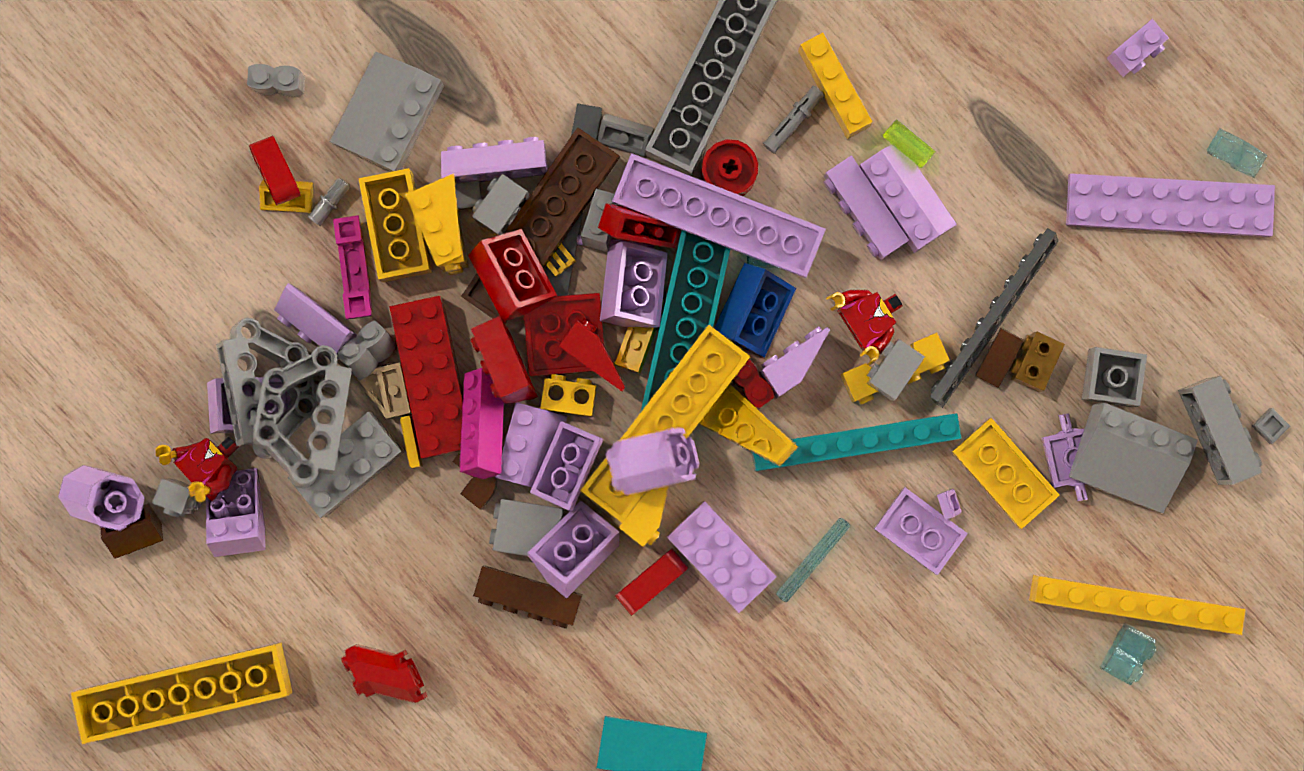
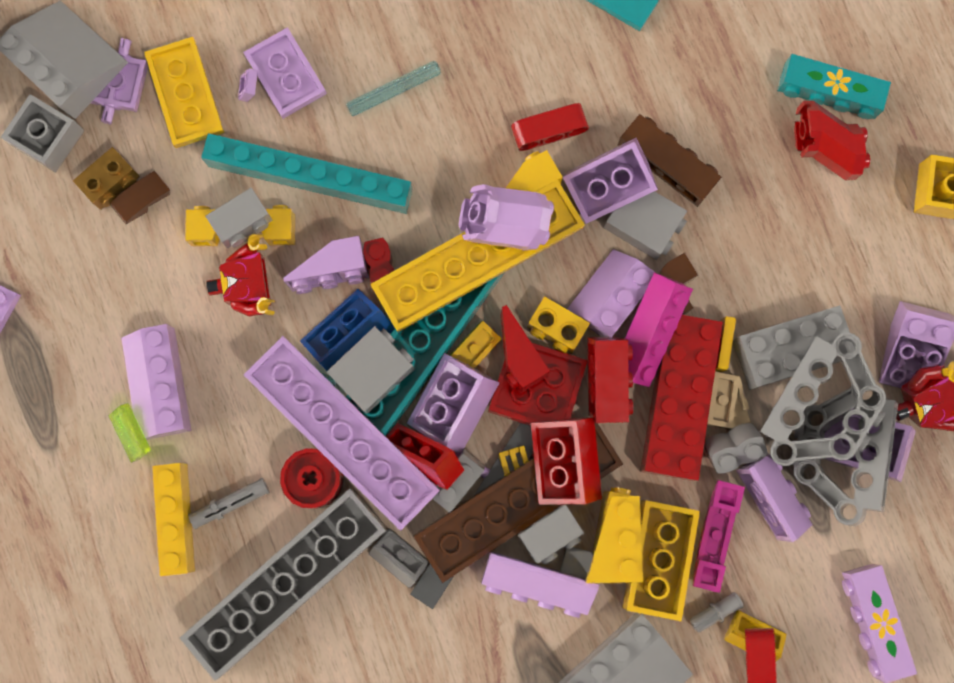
camera: 160 degrees left, 5 degrees down
lavender slope [530,421,603,512] -> none
lavender brick [667,501,776,613] -> none
yellow wing [699,383,798,466] -> none
lavender brick [823,155,909,260] -> none
dark grey plate [930,228,1059,408] -> none
none -> light grey brick [327,327,414,414]
none -> teal brick [777,54,891,119]
none -> lavender brick [842,564,917,683]

